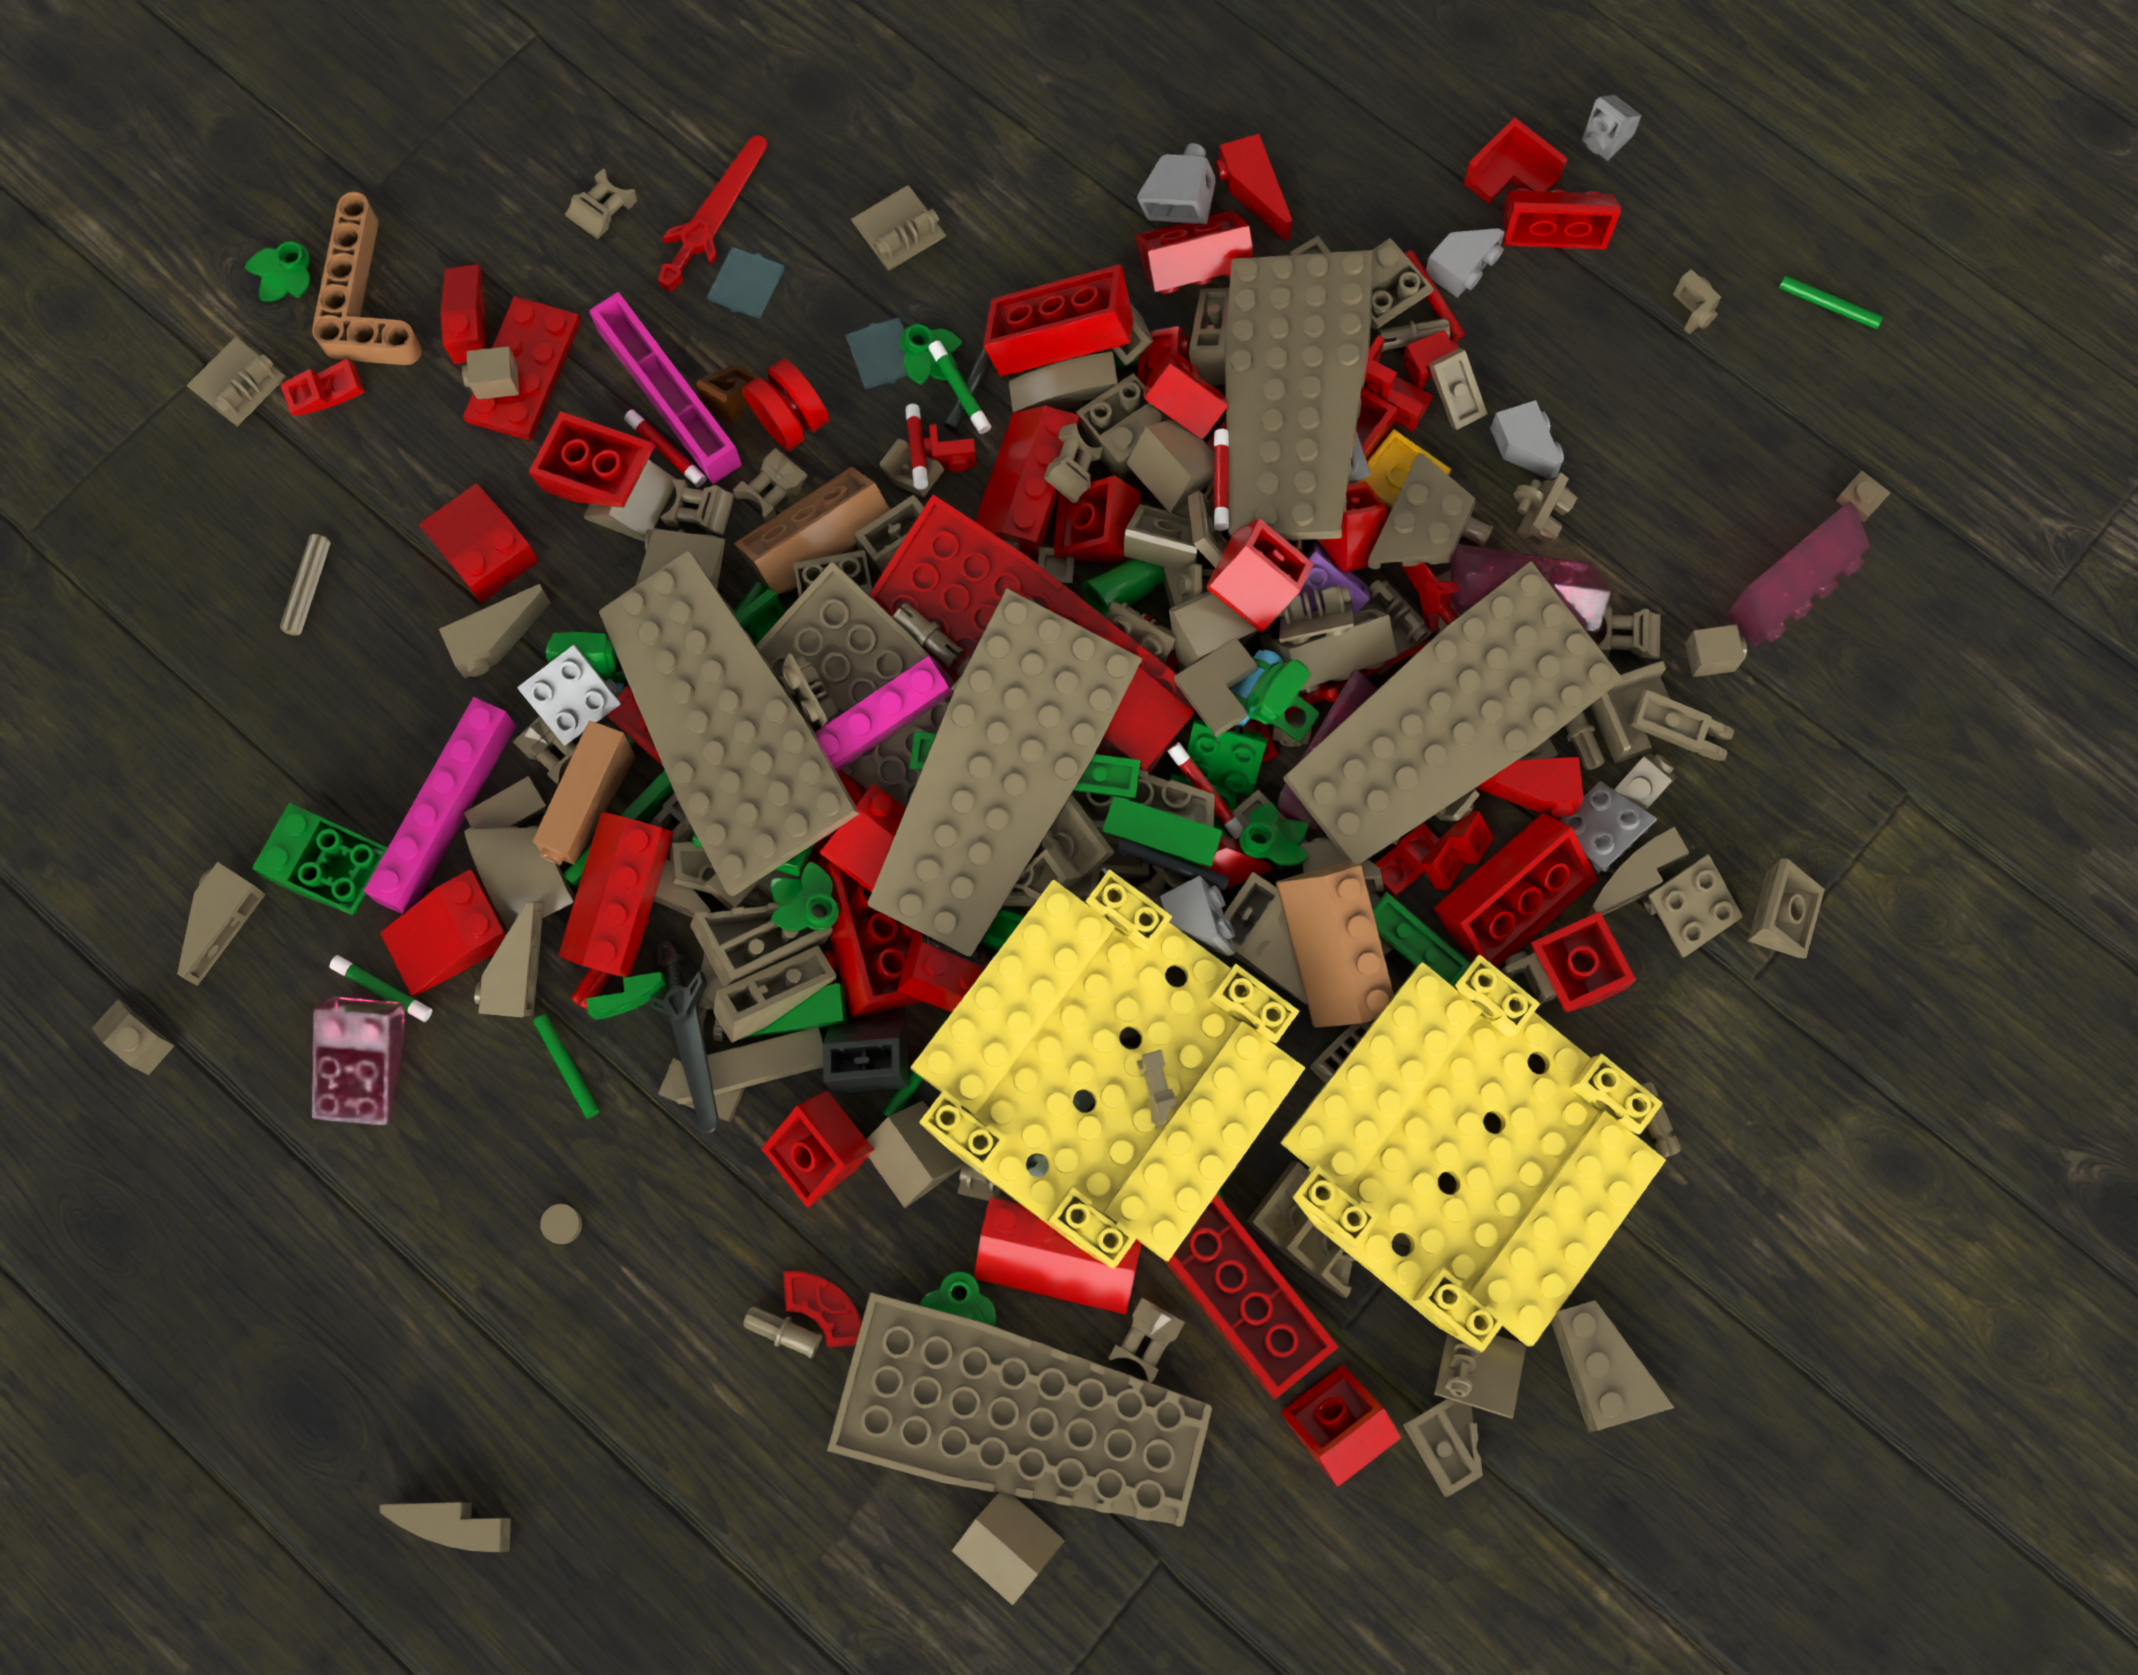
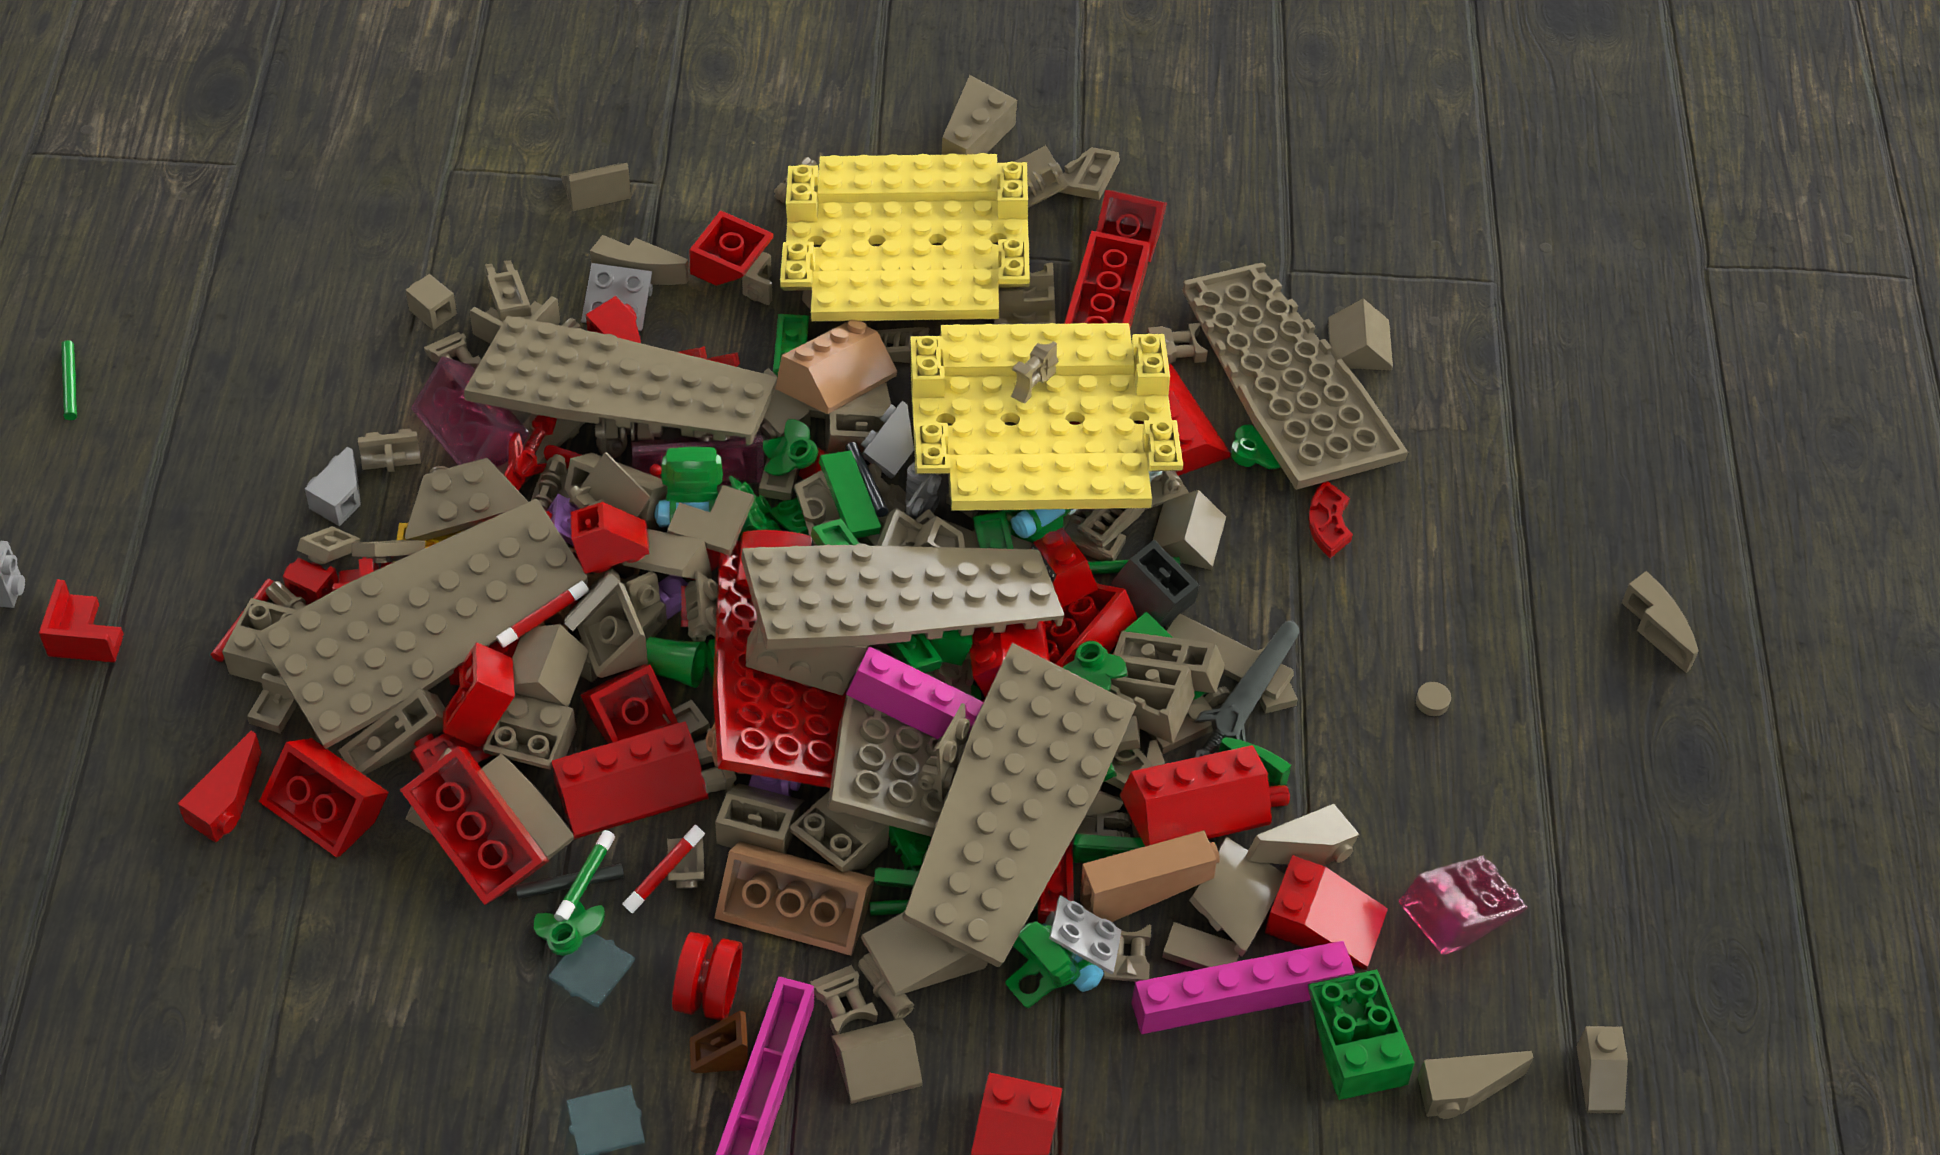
camera: 135 degrees left, 20 degrees down
green bar [329,955,432,1022] -> none
dark tan slope [439,584,551,678] -> none
red slope [529,411,655,508] -> none
green bar [533,1014,600,1119] -> none
red bar [624,409,707,487] -> none
dark tan piece [733,448,808,523] -> none
dark tan axle [743,1306,822,1359] -> none
red slope [761,1090,874,1208] -> none
dark tan hinge [851,185,946,271] -> none
dark tan pin [892,602,964,668] -> none
red bracket [924,424,977,472] -> none
dark tan piece [1044,423,1103,503] -> none
light grey torso [1137,143,1216,224] -> none
red bar [1167,742,1244,839] -> none
light grey slope [1426,228,1505,298] -> none
red slope [1434,813,1598,969] -> none
red slope [1502,188,1621,249] -> none
dark tan bracket [1614,753,1677,811] -> none
dark tan hinge [1644,854,1743,958] -> none
dark tan bracket [1673,269,1721,334] -> none
clear pink slope [1726,501,1870,648] -> none
dark tan plate [1836,471,1891,522] -> none
none -> dark tan plate [352,540,425,563]

